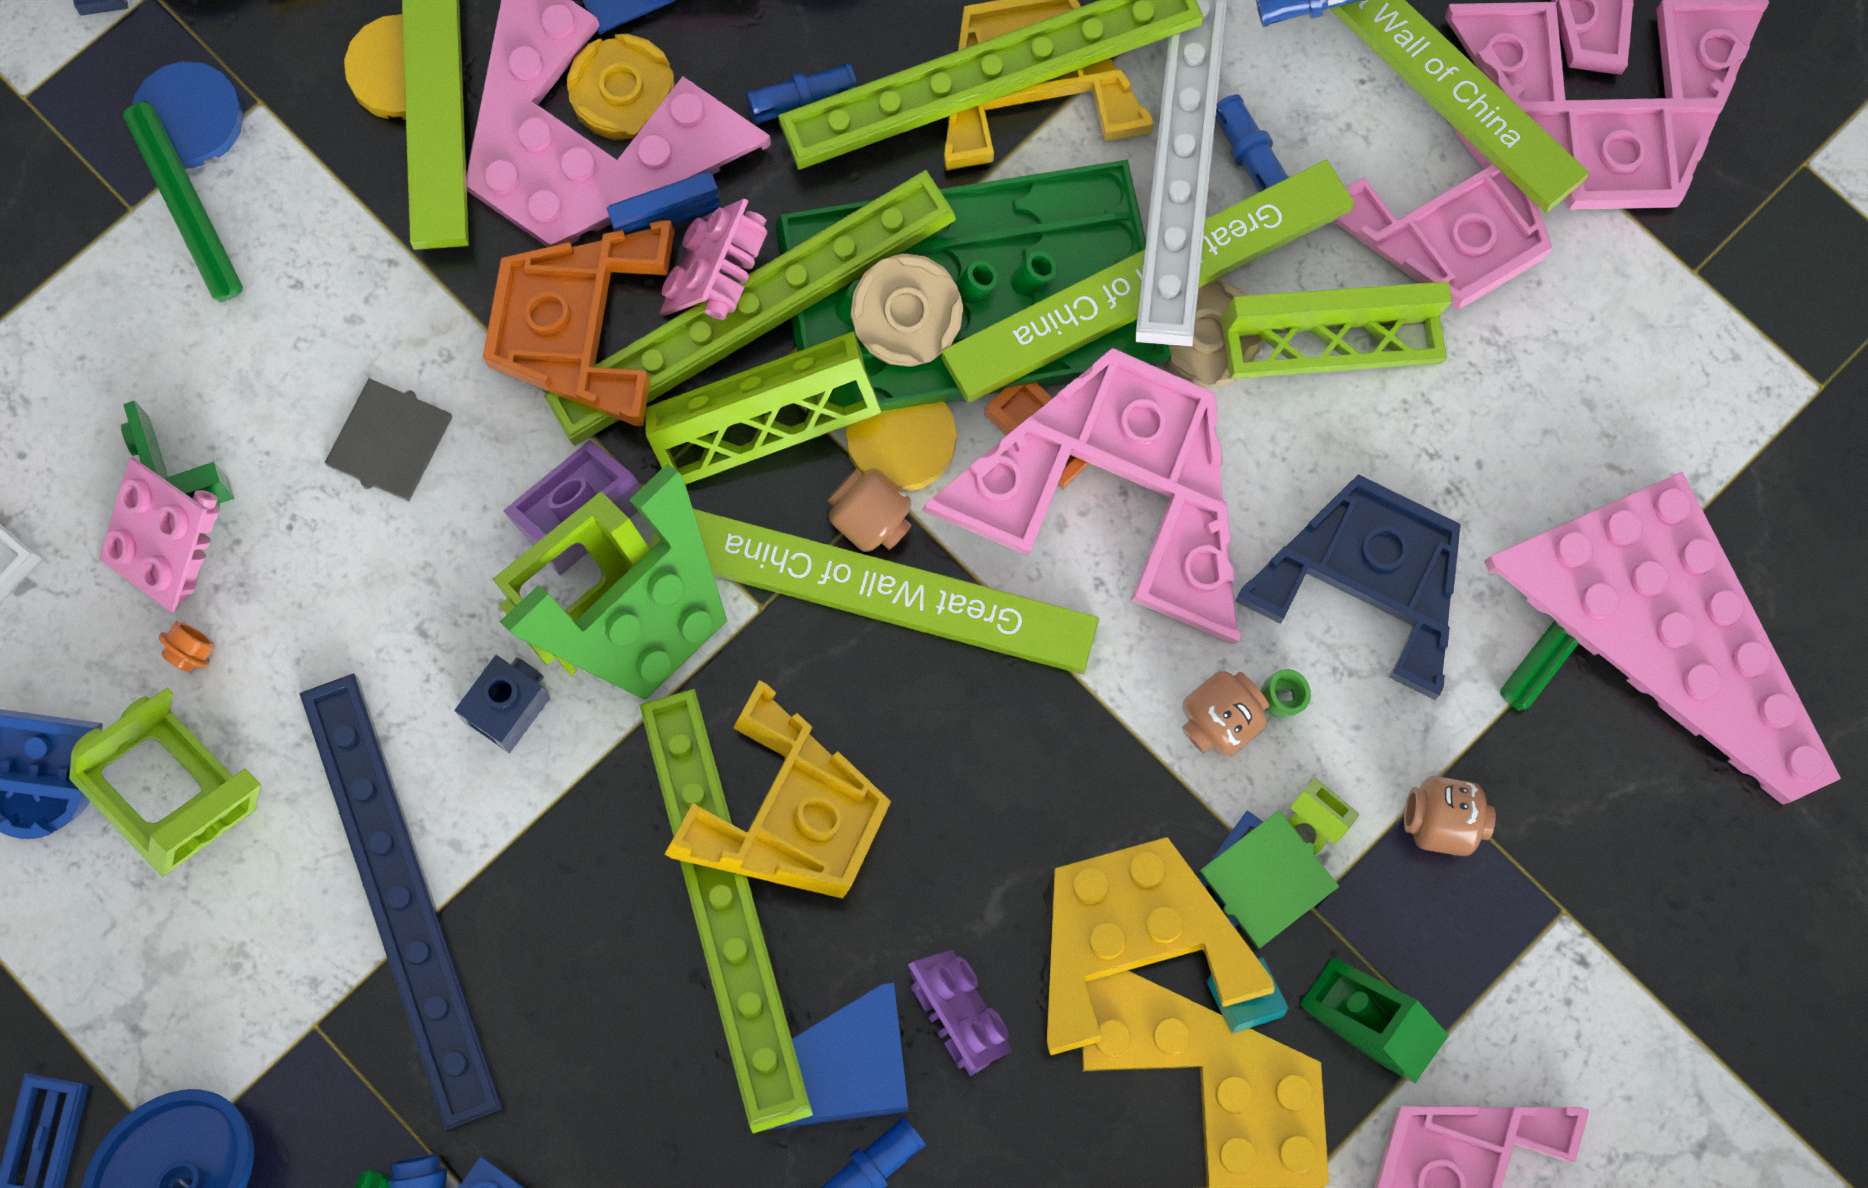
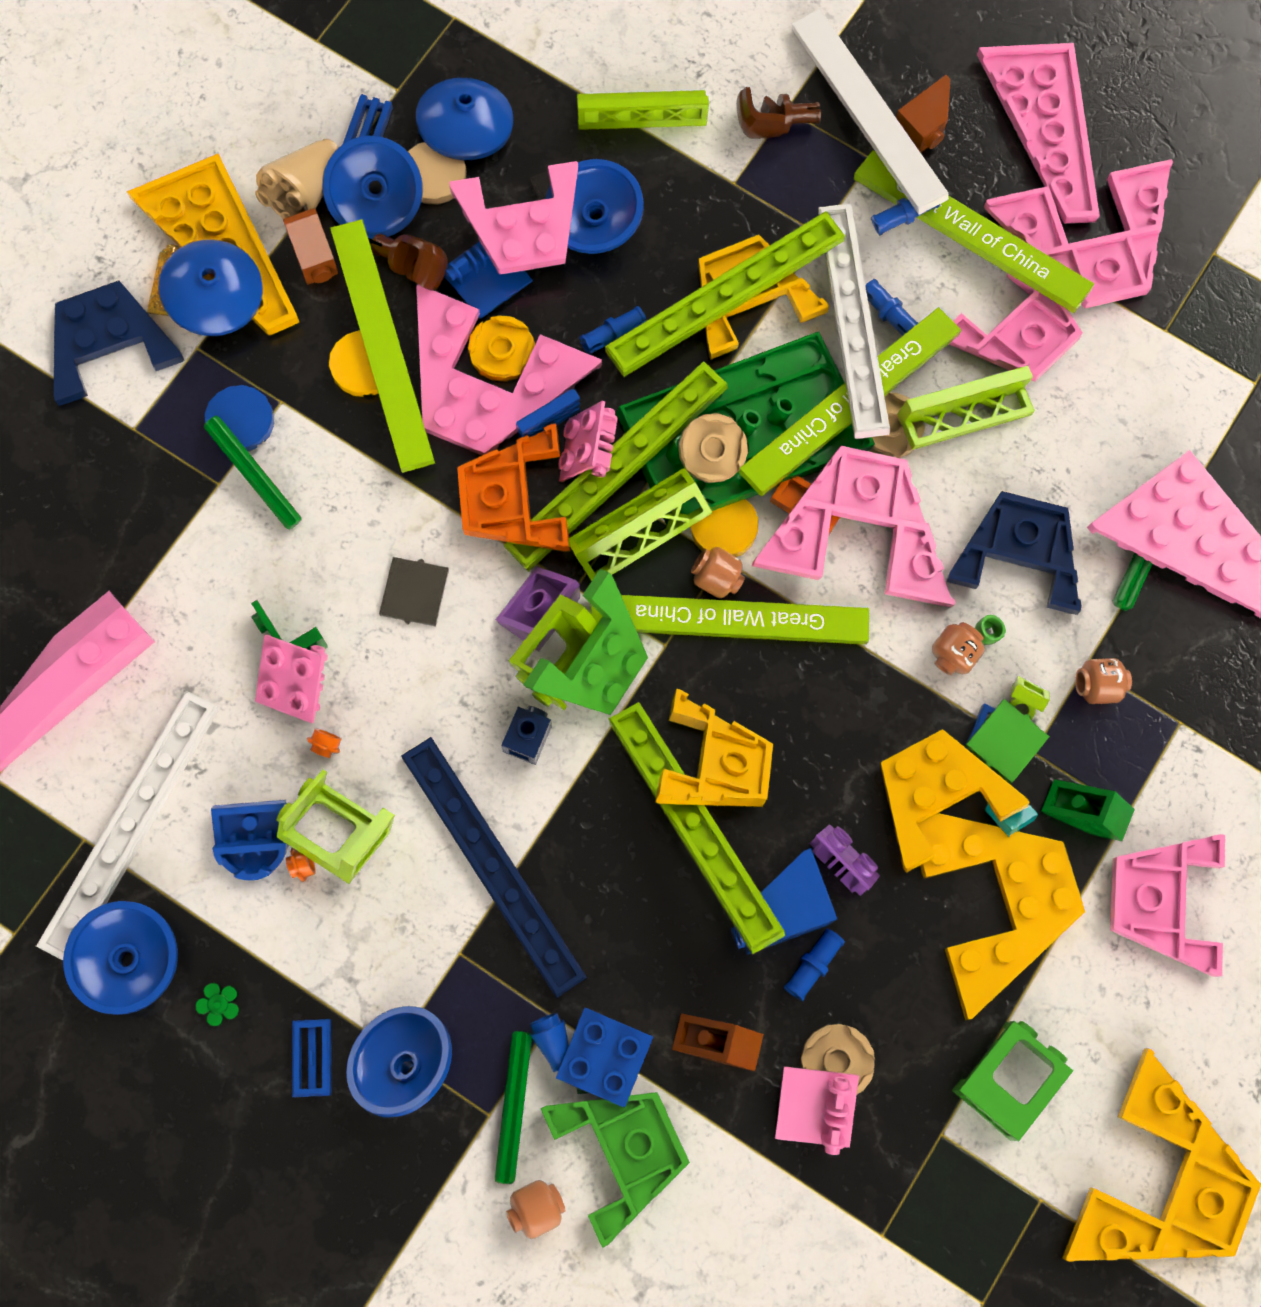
camera: 15 degrees left, 0 degrees up
none -> orange plate [286,848,316,882]

